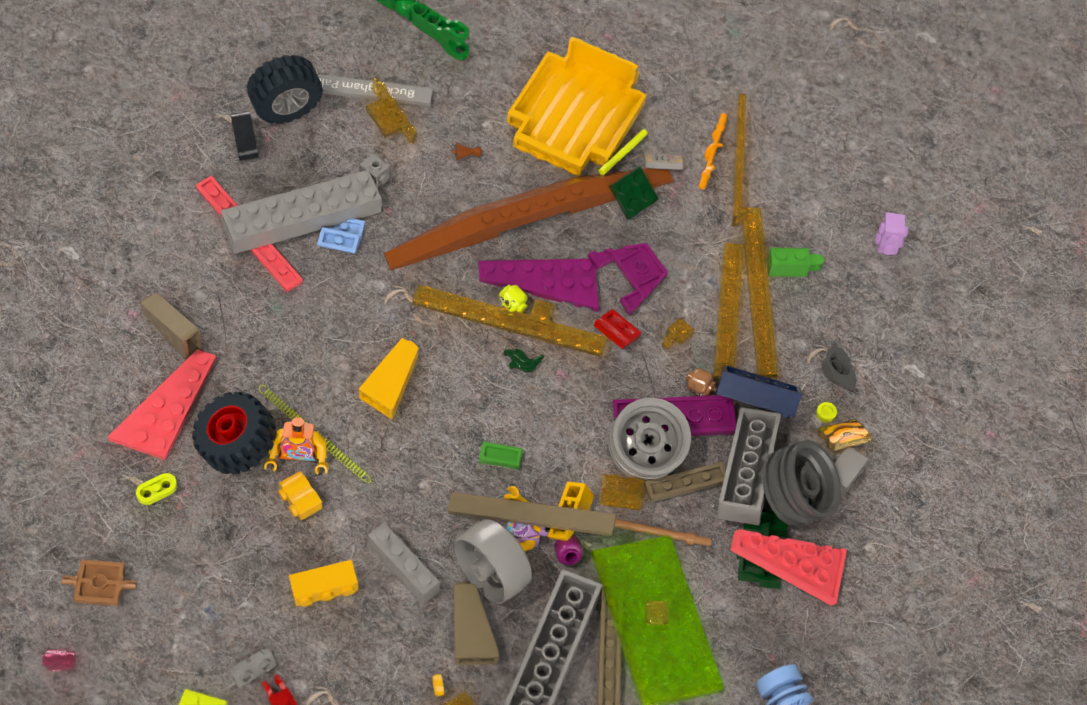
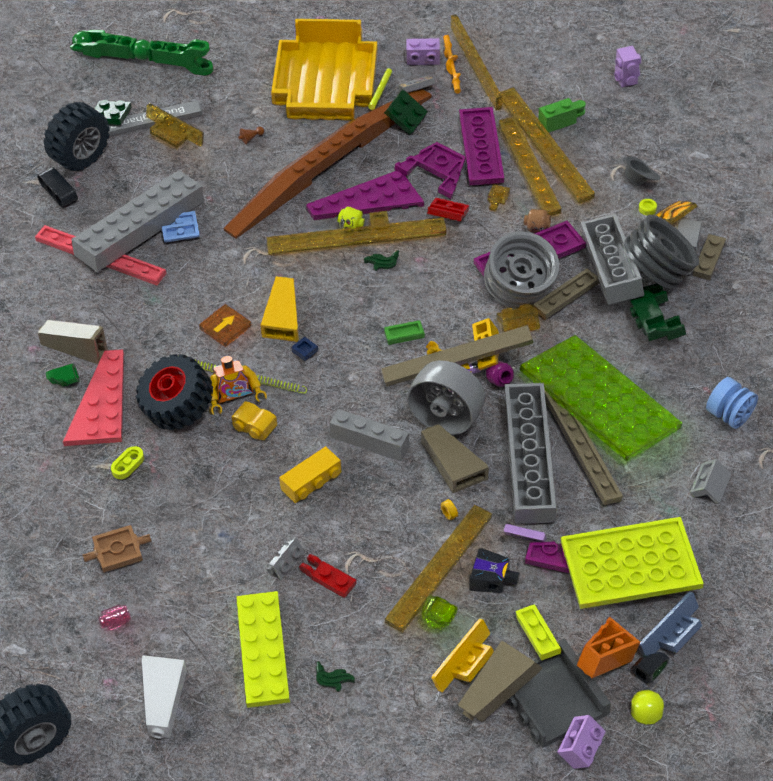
camera: 15 degrees left, 10 degrees down
light grey brick [359,153,389,187] -> none
medium nougat bar [615,519,712,547] -> none
clear yellow plate [645,601,669,625] -> none
dark blue brick [716,364,802,418] -> none
coral wing [730,529,847,606] -> none
none -> green rock [46,364,80,386]
none -> plate [94,100,132,125]
none -> clear orange tile [199,304,252,347]
none -> dark blue plate [291,337,318,361]
none -> lavender brick [406,38,440,65]
none -> magenta plate [459,107,504,185]
none -> dark tan plate [693,234,726,280]

